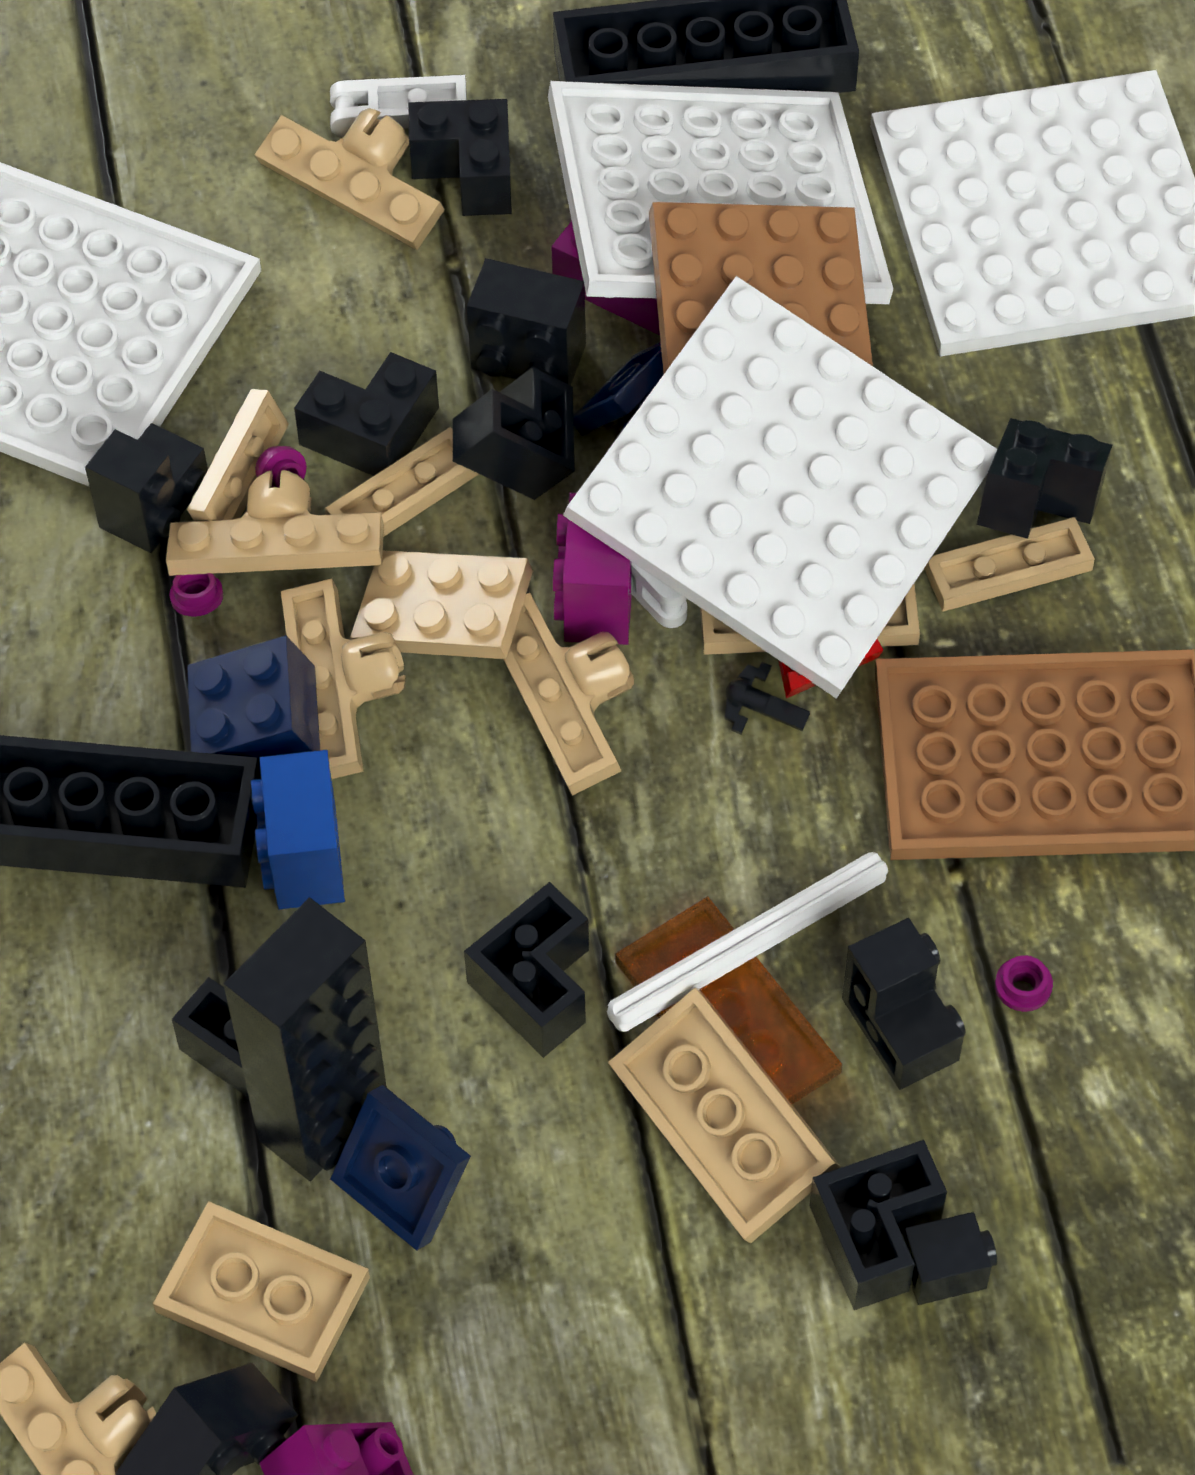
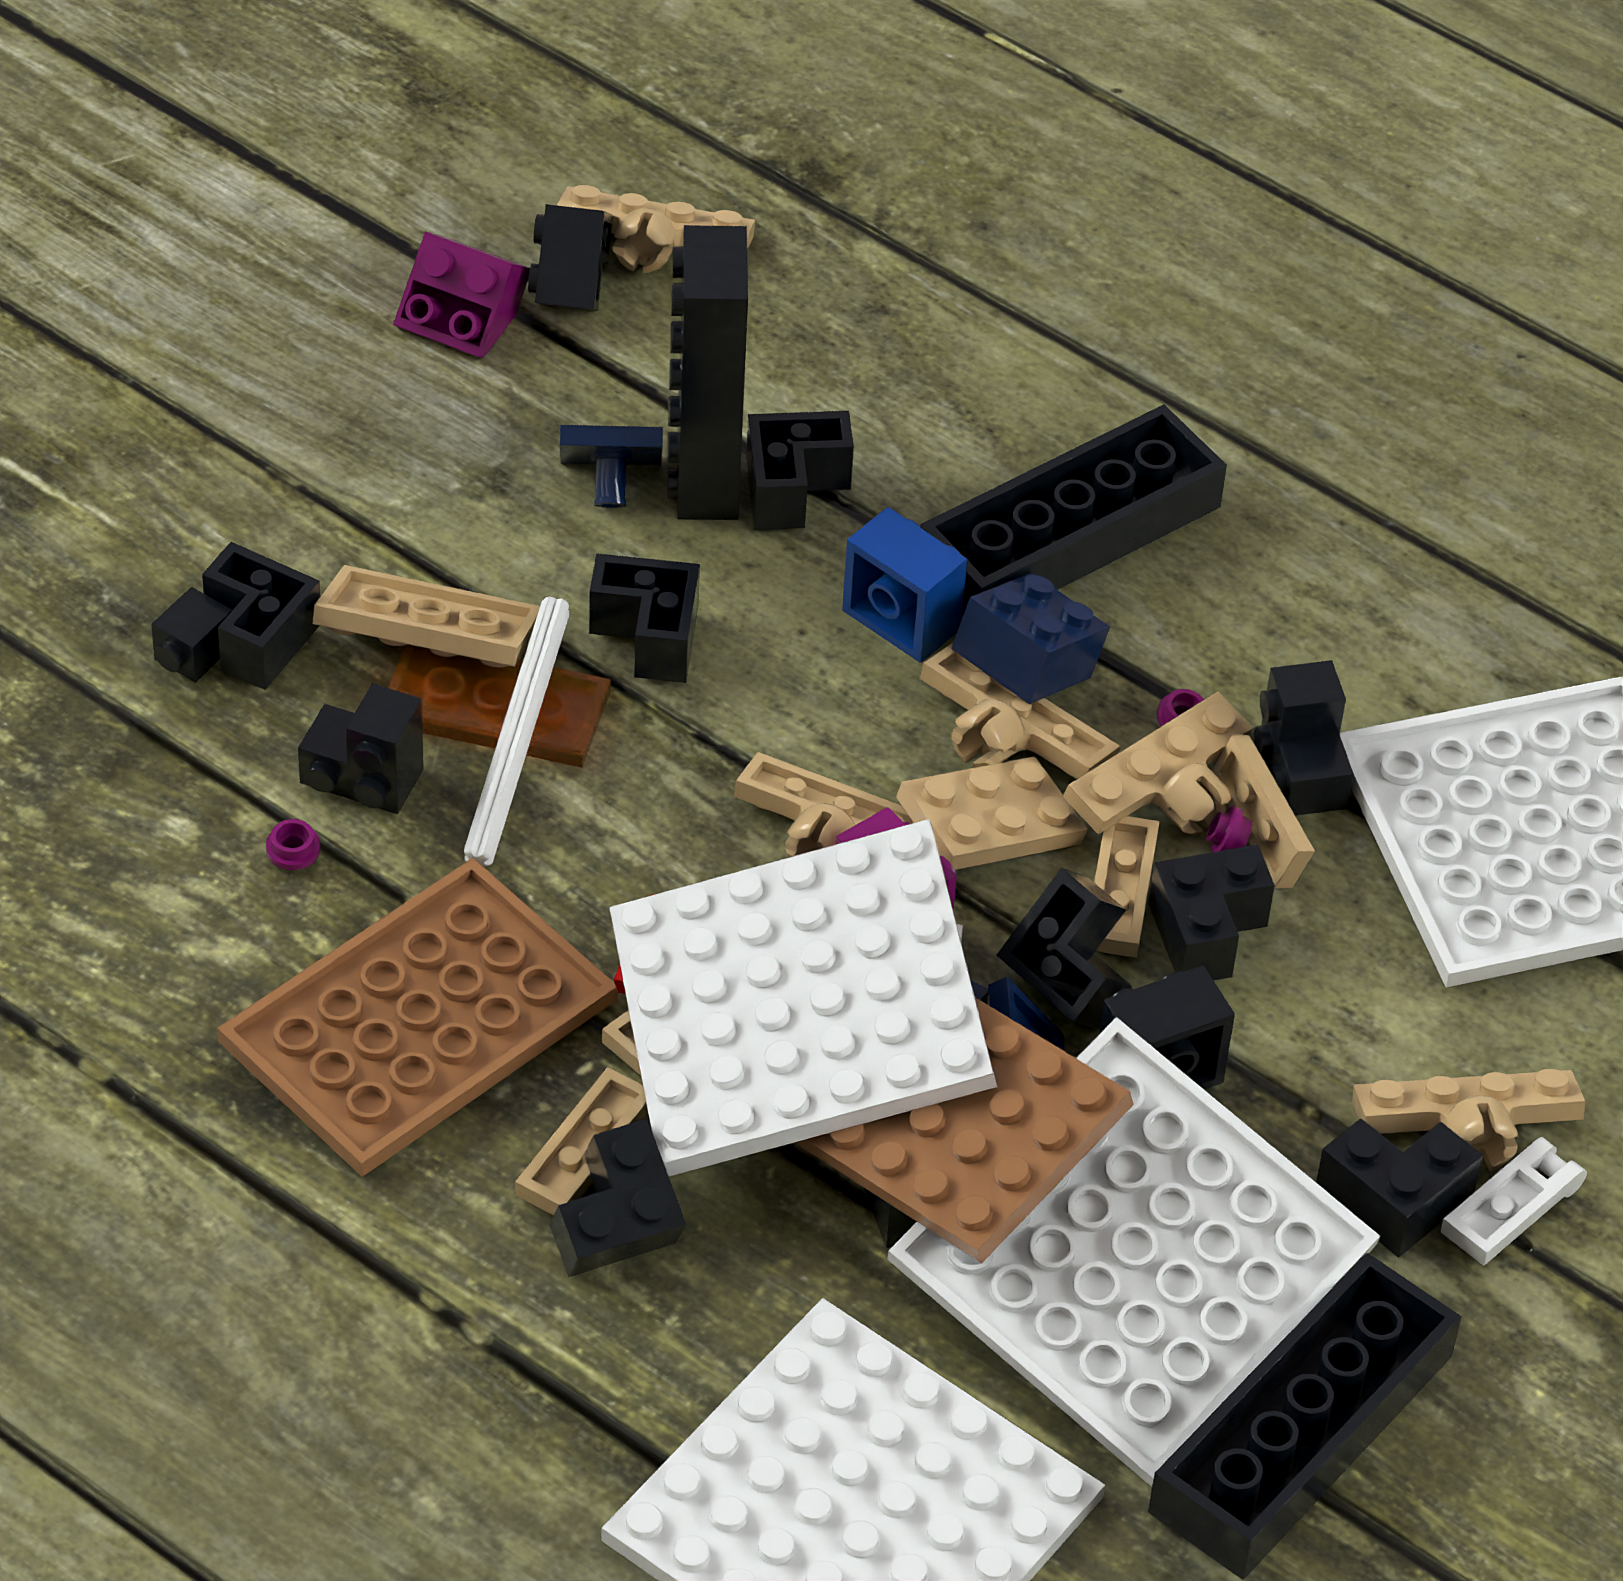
camera: 135 degrees right, 10 degrees down
tan plate [153,1201,370,1382] -> none

